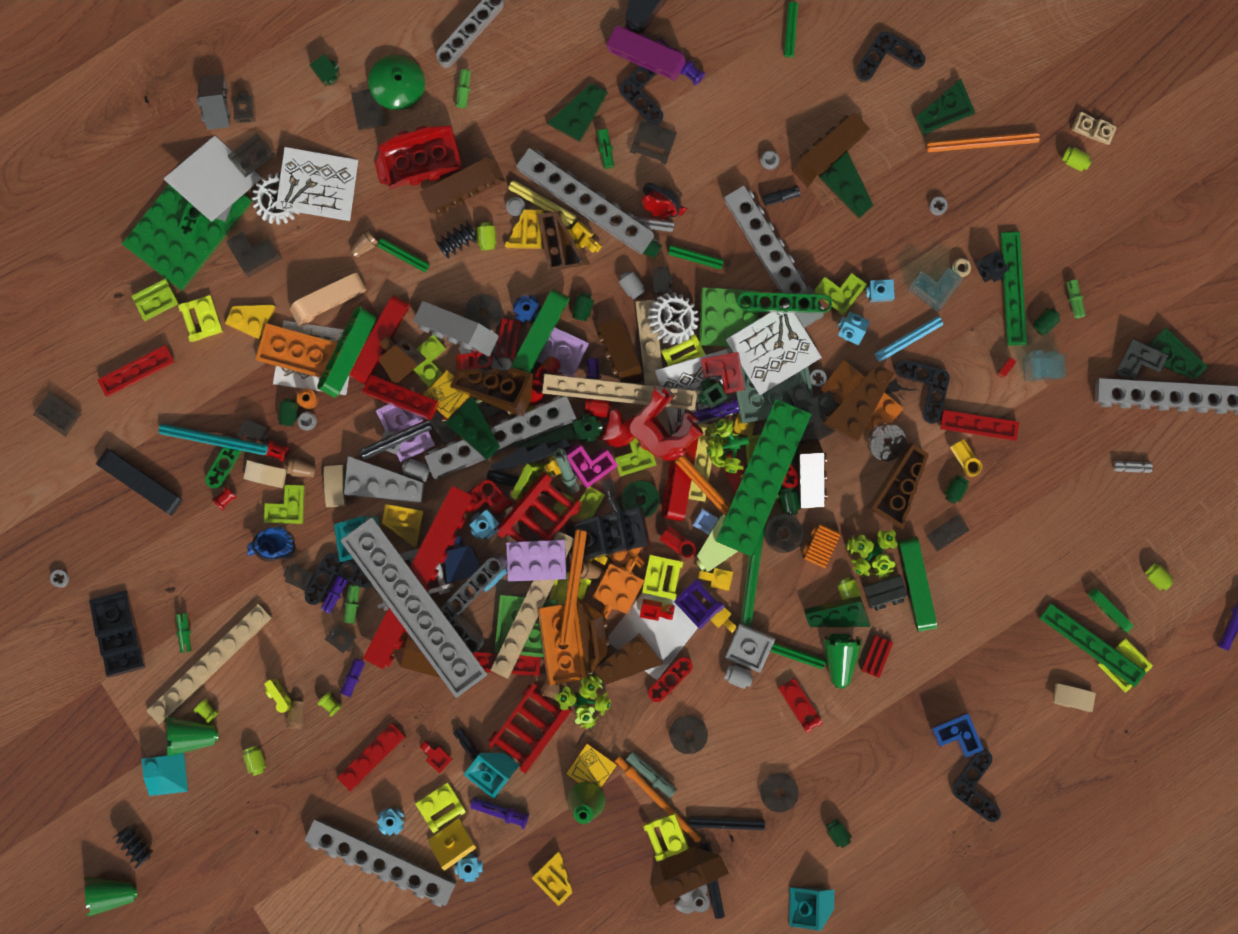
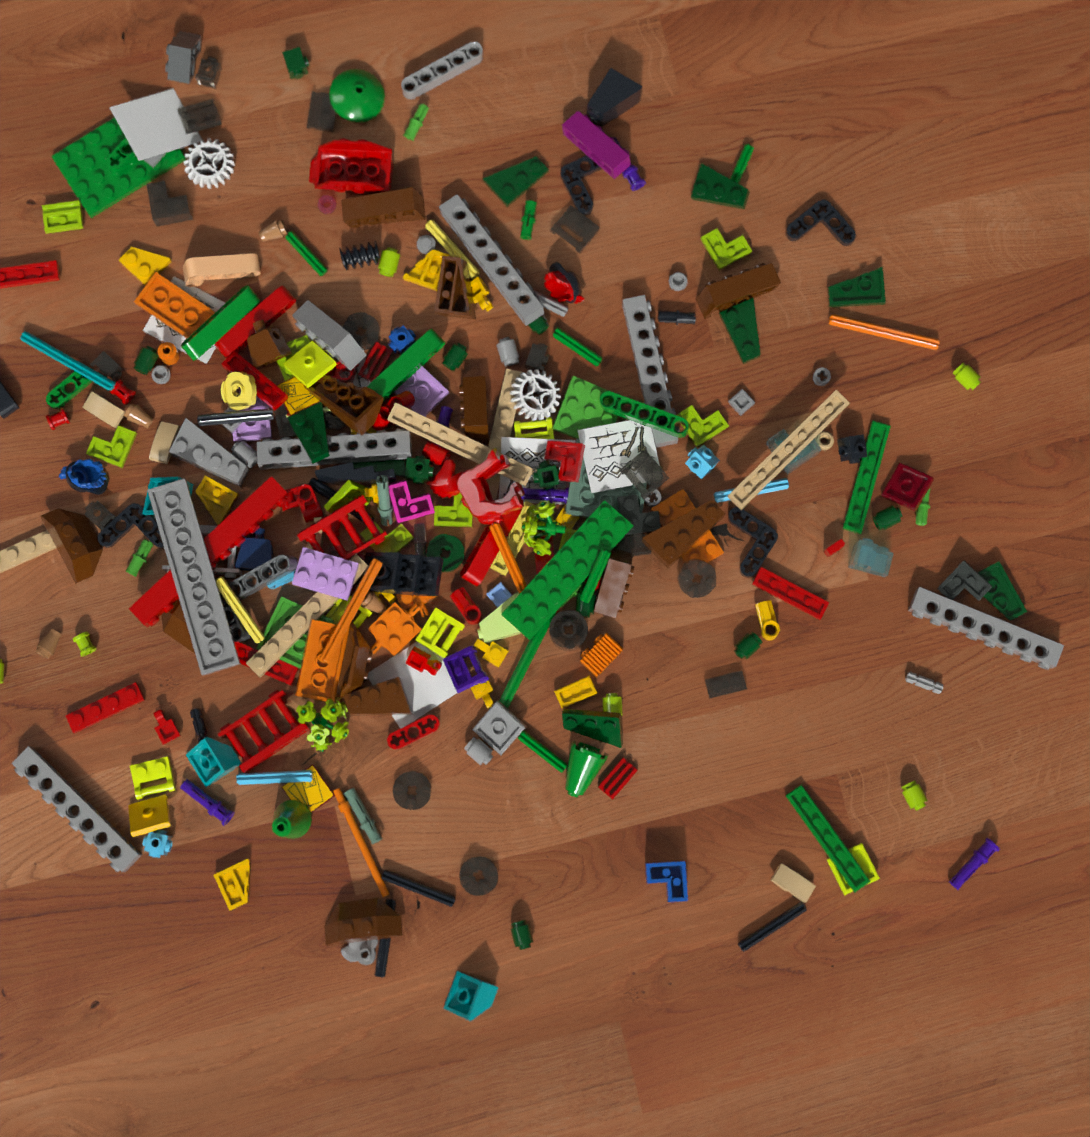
camera: 15 degrees right, 5 degrees down
neon yellow plate [178,295,223,342] -> none
neon yellow plate [264,678,293,713] -> none
white sticker [276,147,358,221] -> none
dark purple axle [321,575,348,613] -> none
clear smoke brick [325,624,356,653] -> none
dark purple axle [339,658,365,697] -> none
medium azure brick [377,806,406,836] -> none
medium azure brick [470,509,500,540] -> none
neon yellow plate [643,813,689,862] -> none
red plate [778,678,823,734] -> none
lime plant [846,530,898,578] -> none
pearl dark grey brick [863,575,908,611] -> none
medium azure brick [865,279,895,302] -> none
reddish brown wedge [867,443,929,529] -> none
green beam [898,536,937,632] -> none
black beam [951,750,1001,822] -> none
tan slope [1071,112,1117,145] -> none
green beam [1087,587,1134,634] -> none
none -> reddish brown wedge [40,508,103,584]
none -> light yellow axle [216,577,265,643]
none -> light yellow plate [221,372,257,410]
none -> medium azure axle [236,770,313,785]
none -> neon yellow plate [284,341,337,388]
none -> clear pink plate [318,195,336,214]
none -> yellow plate [554,676,597,709]
none -> green axle [580,548,611,603]
none -> clear smoke plate [619,449,669,500]
none -> dark green wing [691,163,750,209]
none -> lime plate [701,229,752,271]
none -> light grey tile [728,389,755,416]
none -> tan plate [728,390,850,510]
none -> black axle [738,902,807,952]
none -> dark red tile [881,462,934,512]

